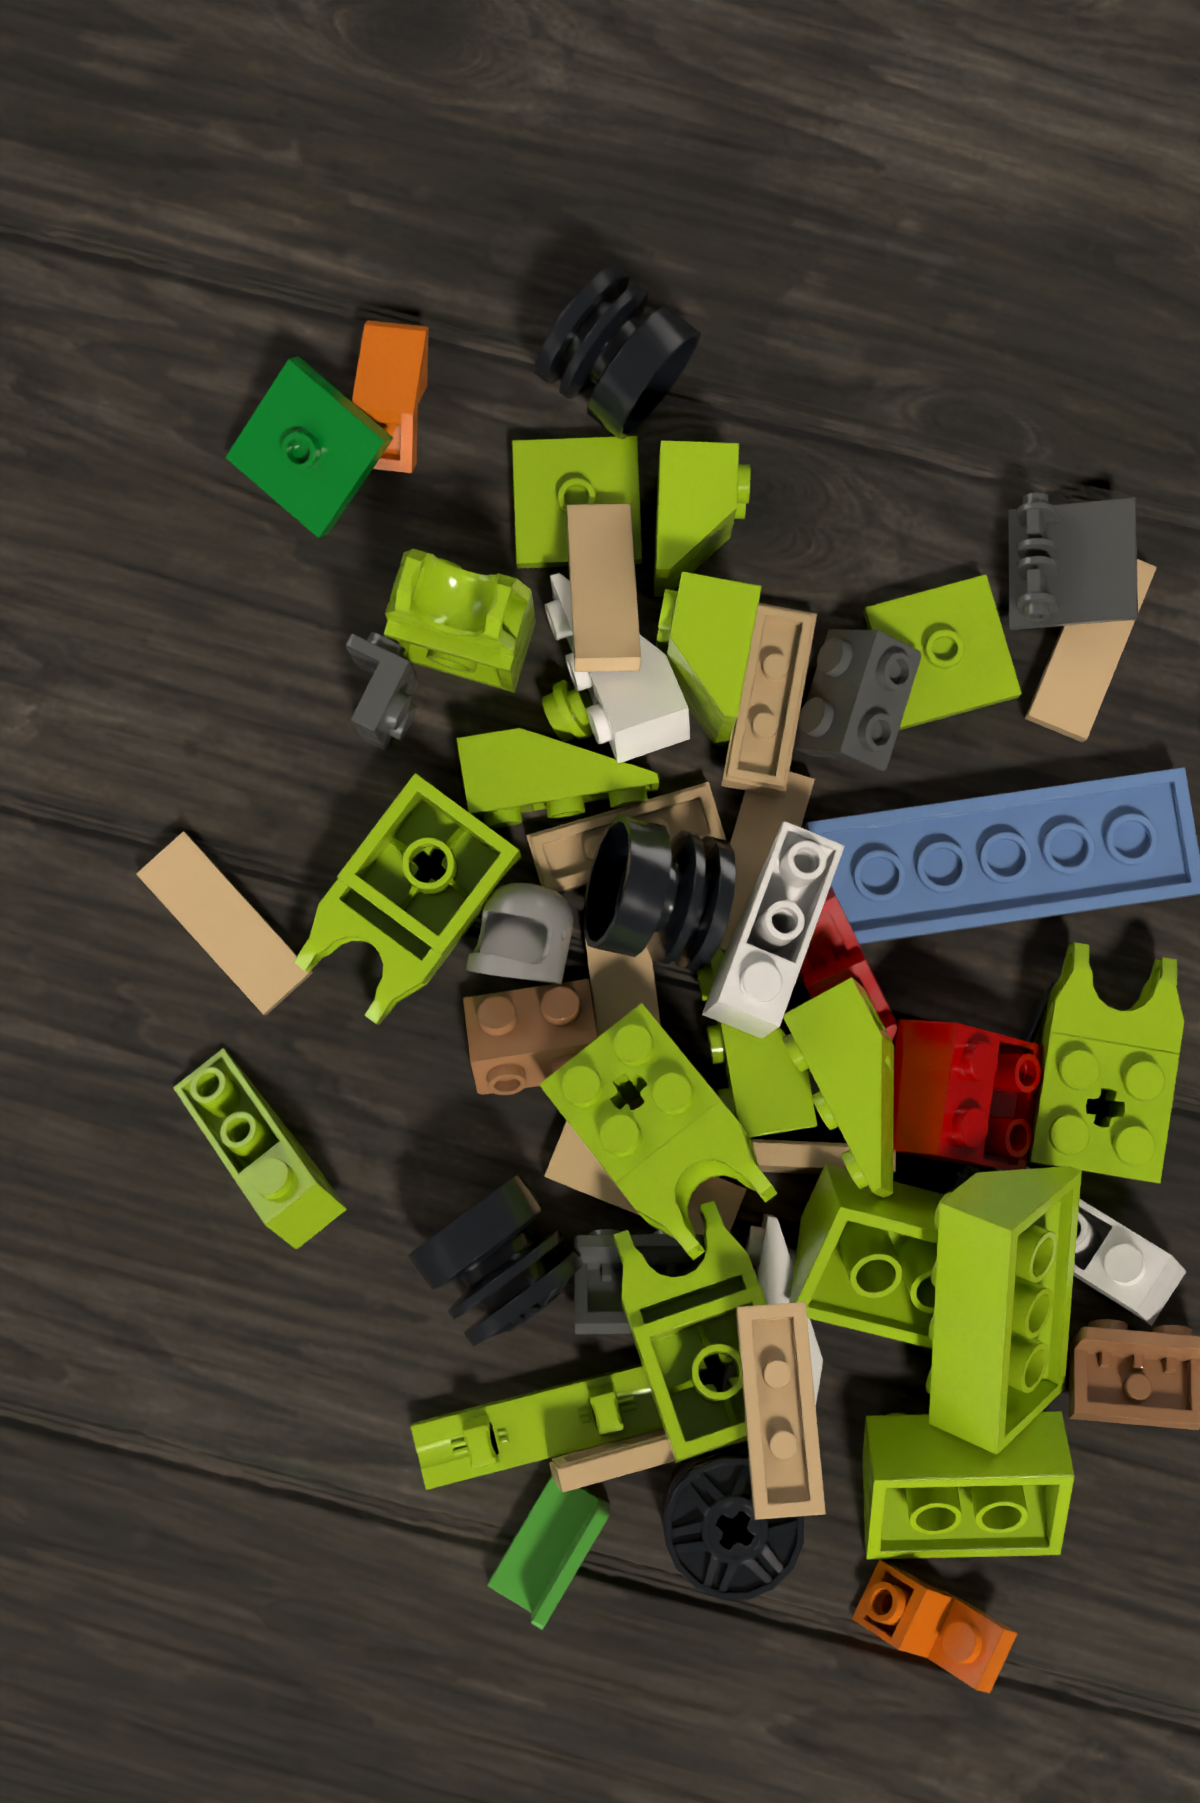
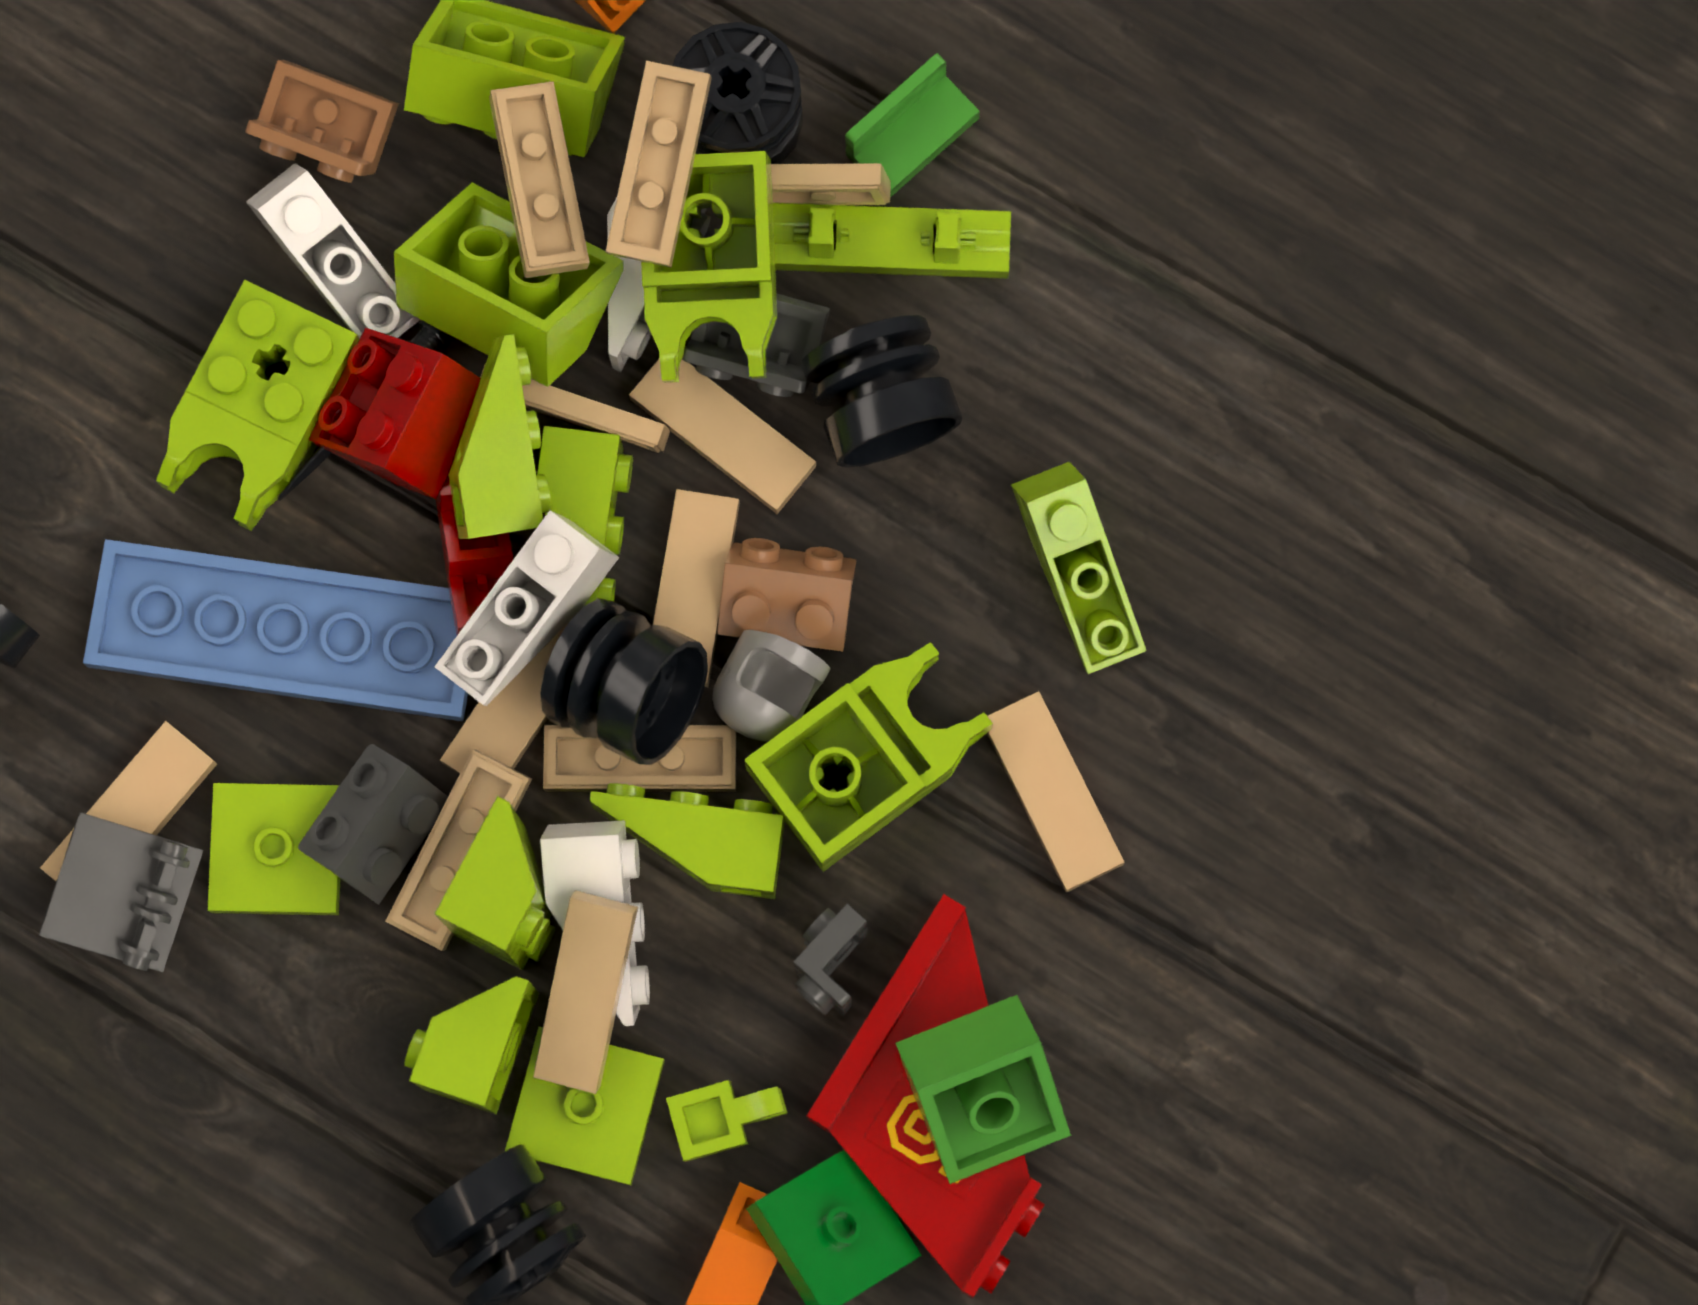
camera: 160 degrees left, 5 degrees down
lime brick [384,549,536,693] -> none
lime brick [539,1003,777,1260] -> none
lime plate [542,680,594,742] -> none
lime slope [926,1166,1082,1455] -> none
none -> tan tile [489,81,590,278]
none -> lime plate [666,1080,788,1162]
none -> red piece [807,894,1045,1299]
none -> bright green slope [895,995,1071,1184]

